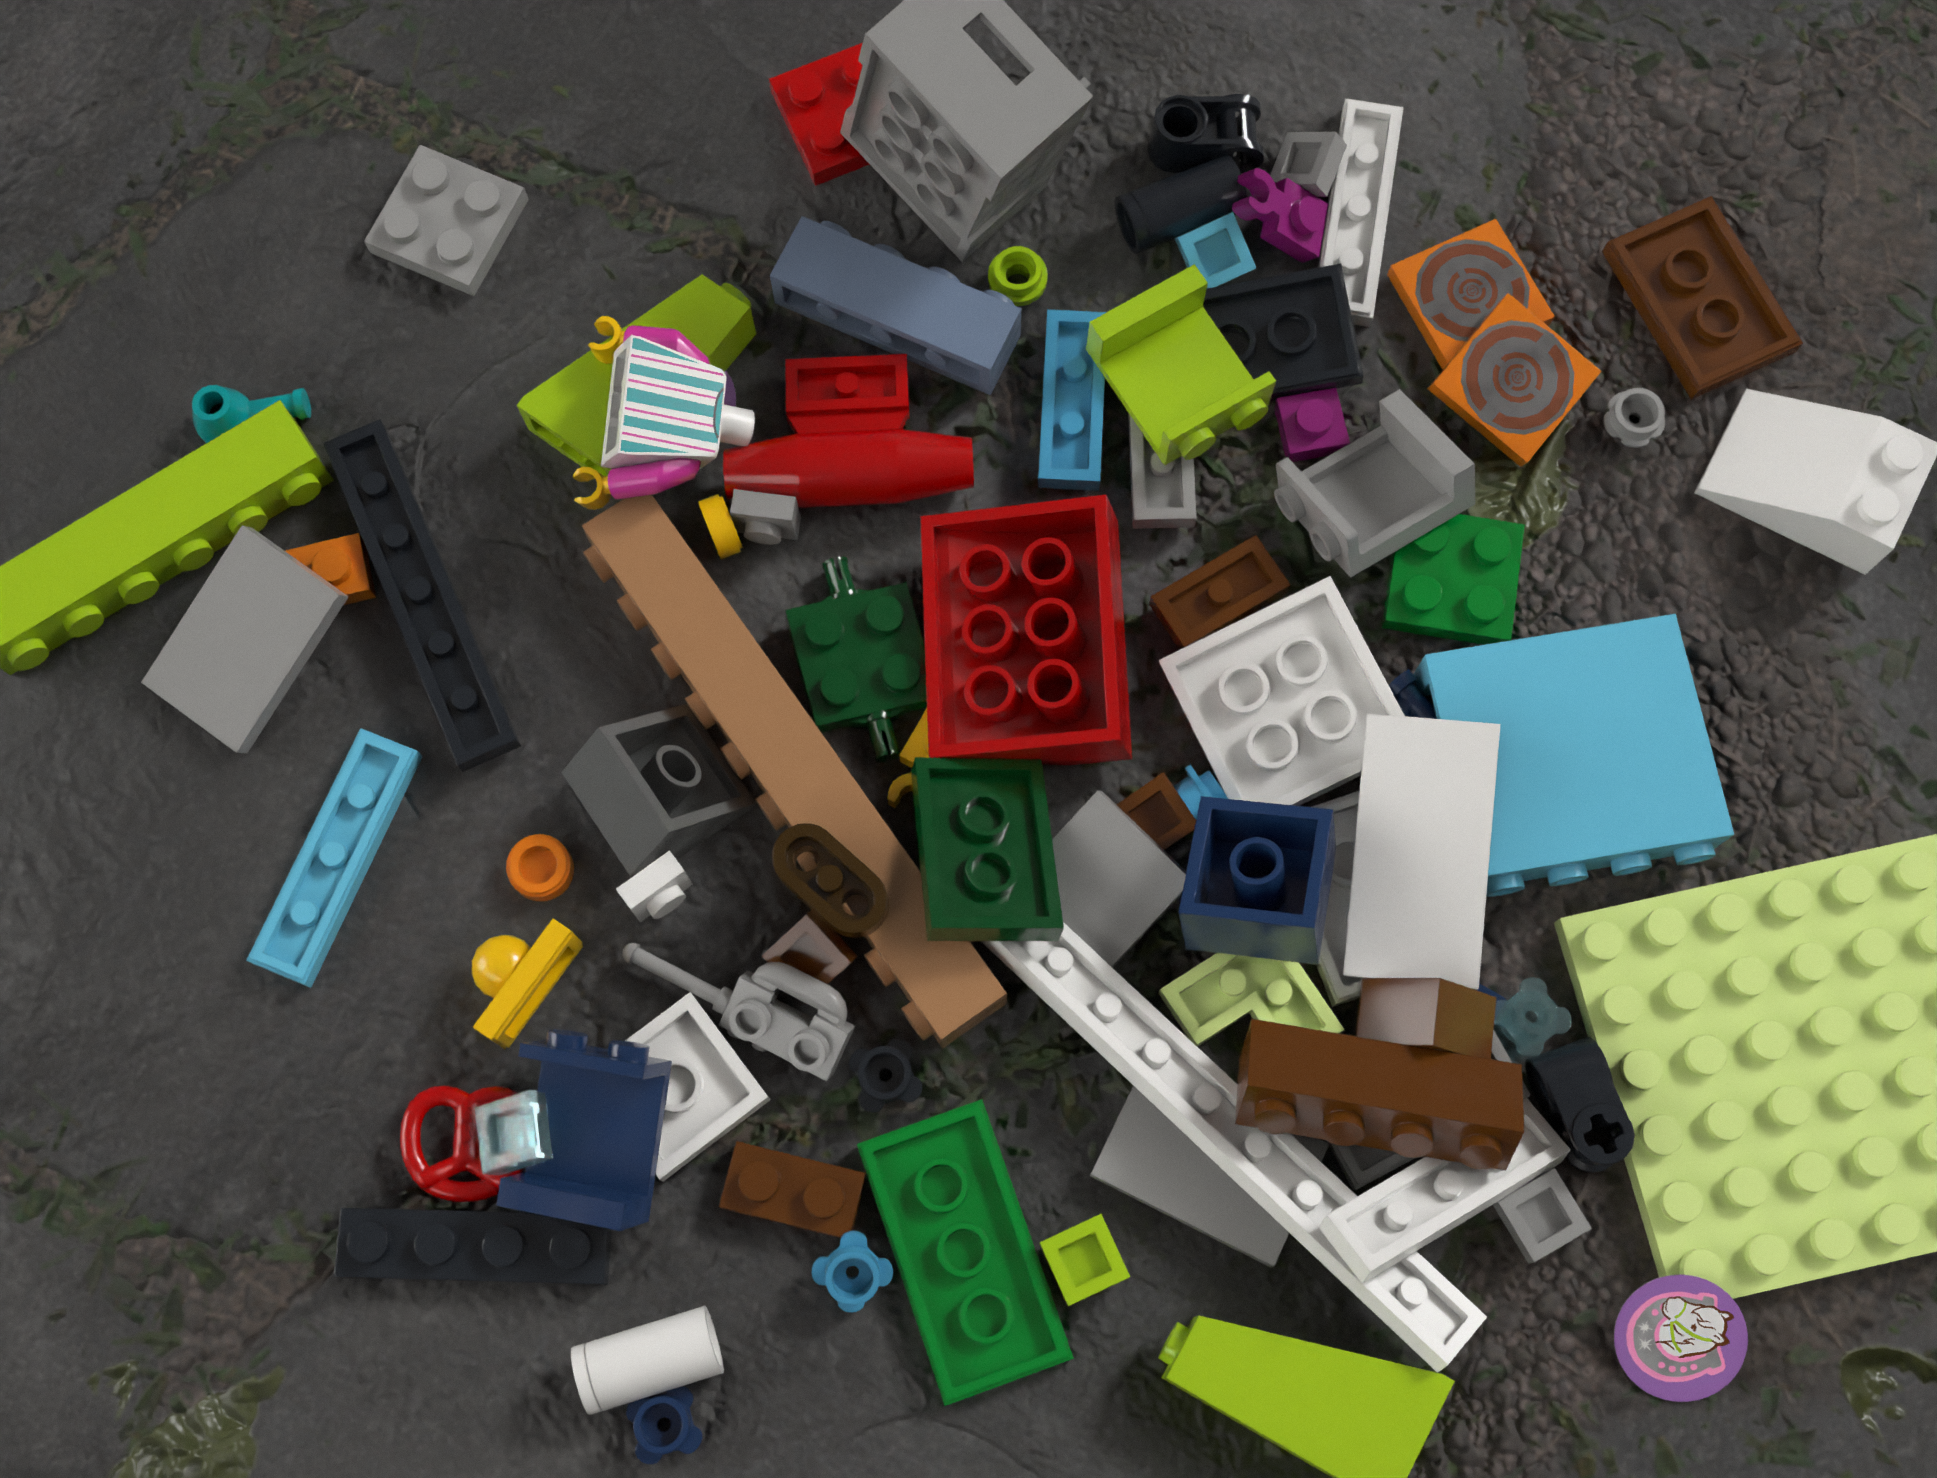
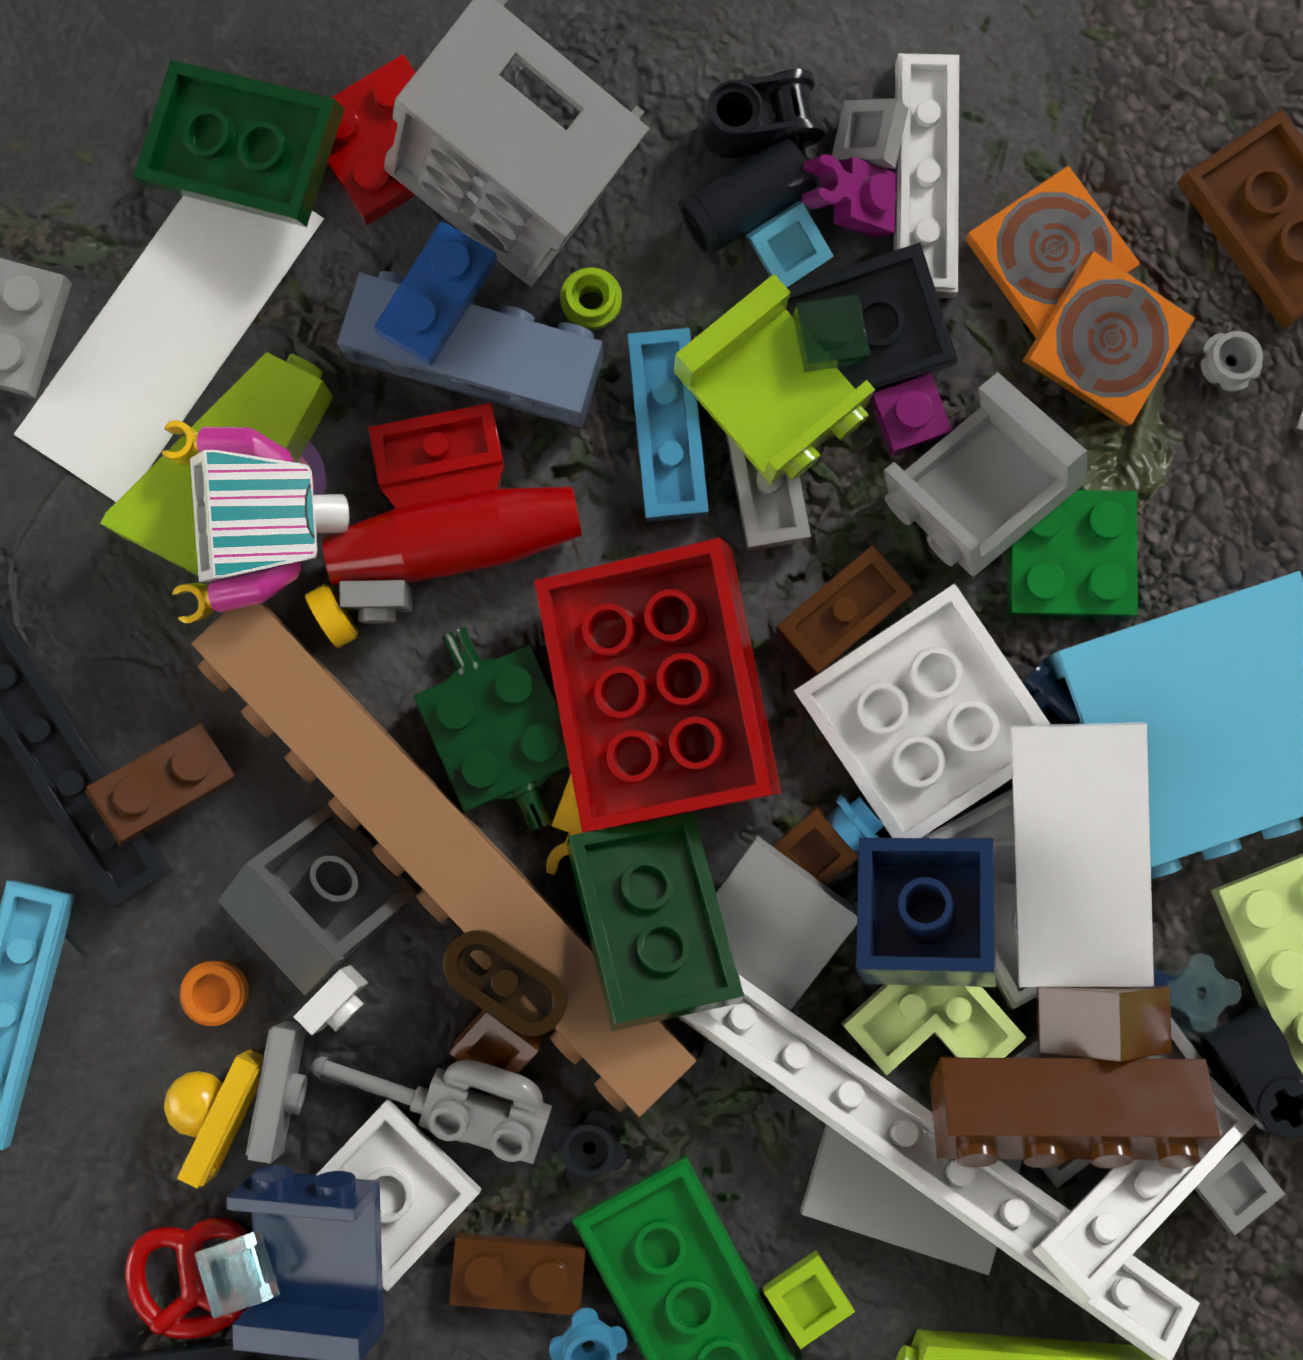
camera: 15 degrees left, 10 degrees up
none -> white sticker [14,196,324,502]
none -> reddish brown plate [86,723,235,847]
none -> dark green plate [133,60,344,227]
none -> light grey plate [246,1021,307,1164]
none -> blue plate [374,220,498,366]
none -> clear green plate [792,294,870,372]

